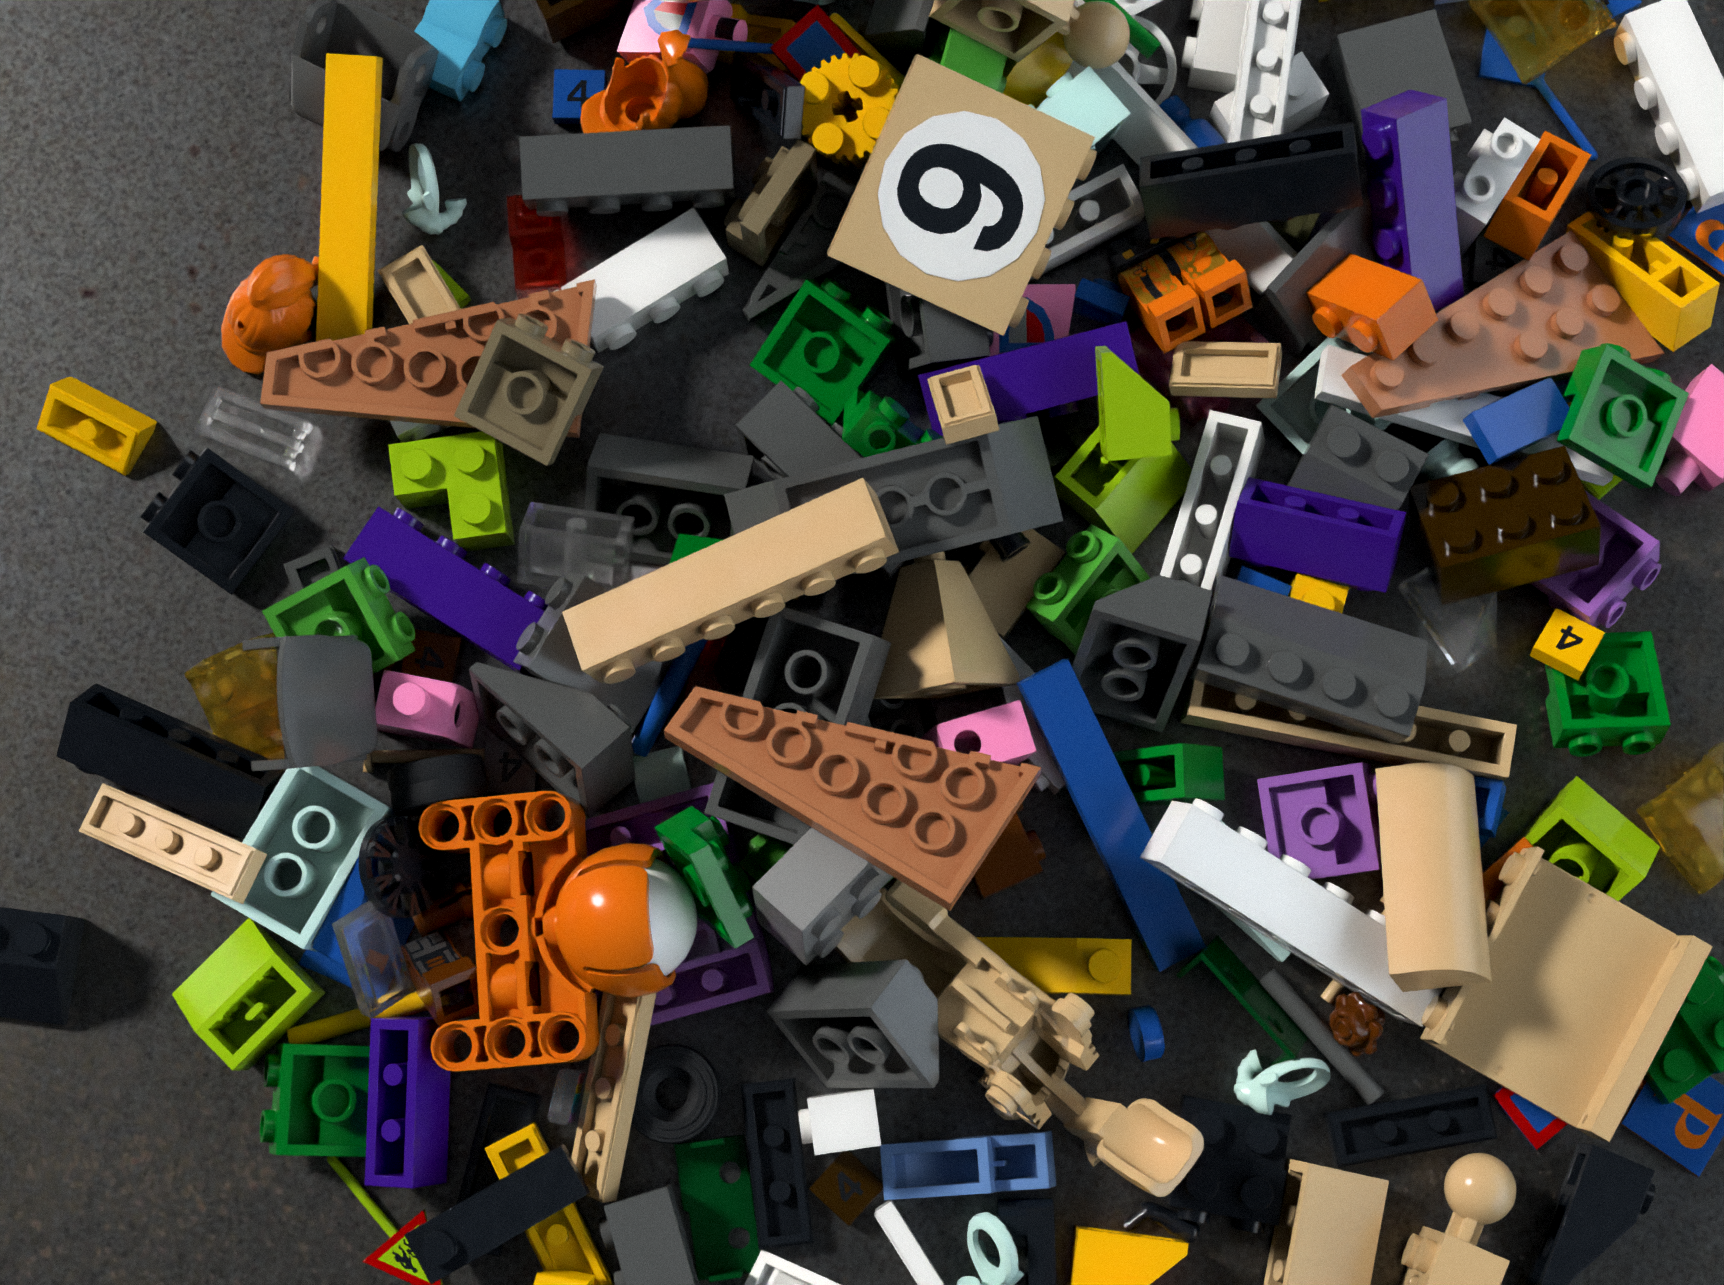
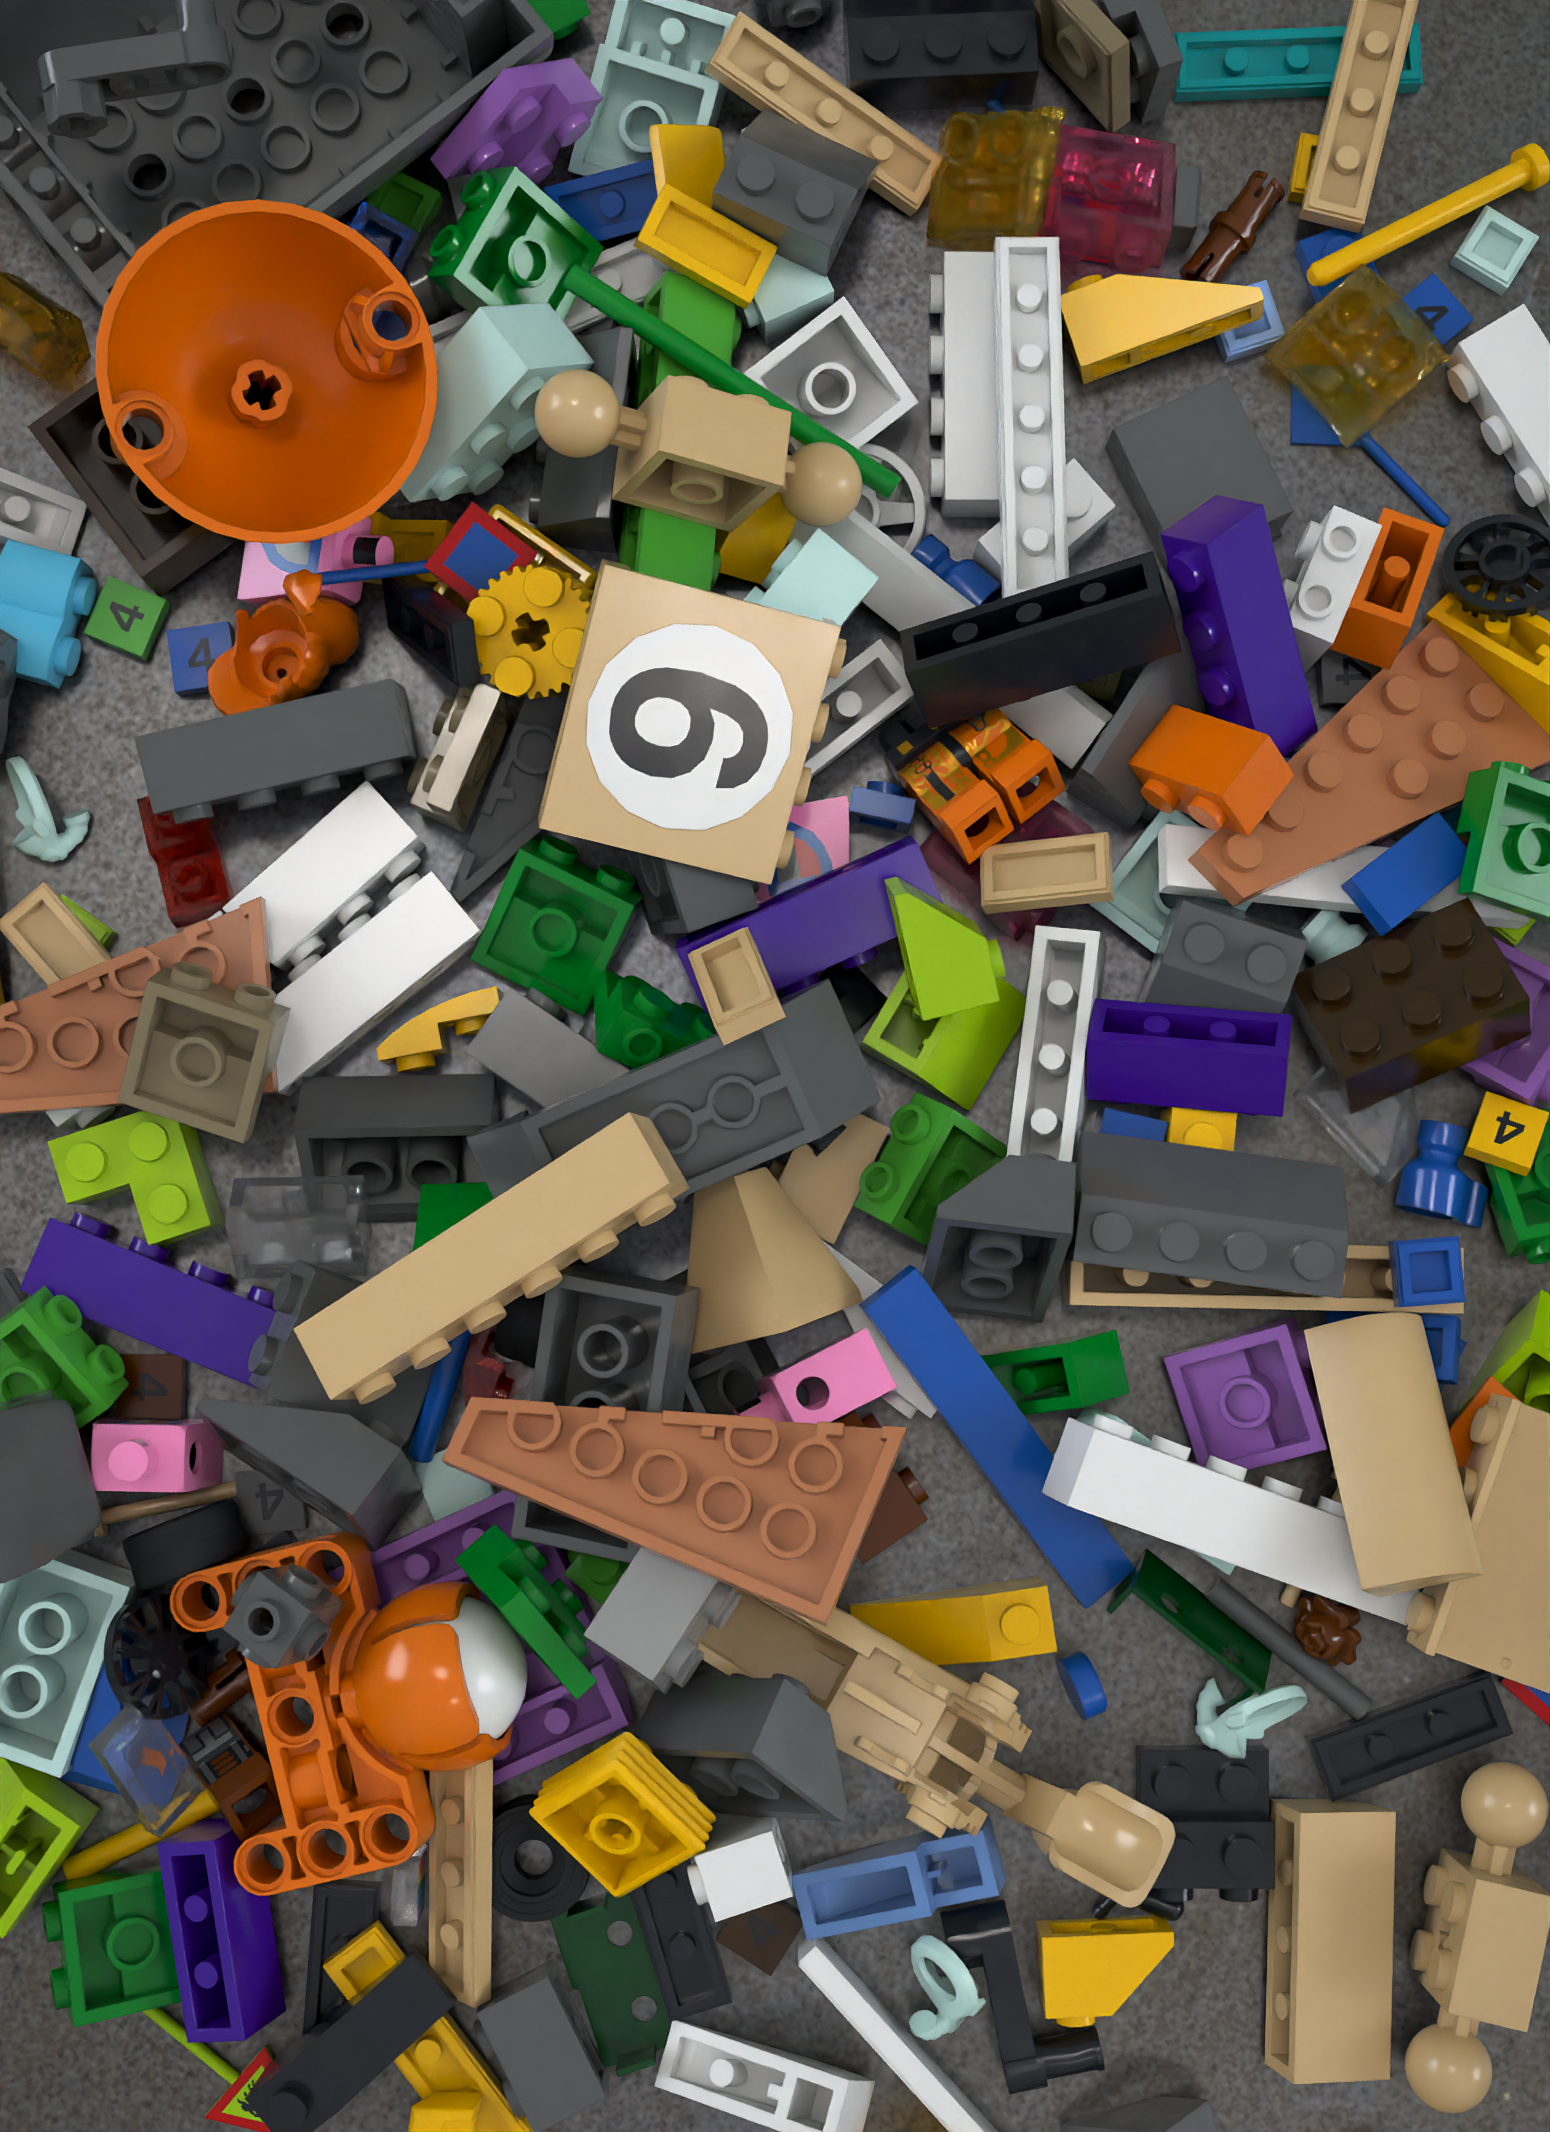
camera: 15 degrees left, 5 degrees up
none -> bright green tile [83,576,171,661]
none -> dark grey brick [223,1564,345,1669]
none -> white brick [275,871,482,1096]
none -> yellow slope [376,986,503,1073]
none -> yellow brick [529,1732,716,1897]
none -> blue tile [1388,1236,1466,1307]
none -> blue piece [1395,1120,1489,1229]

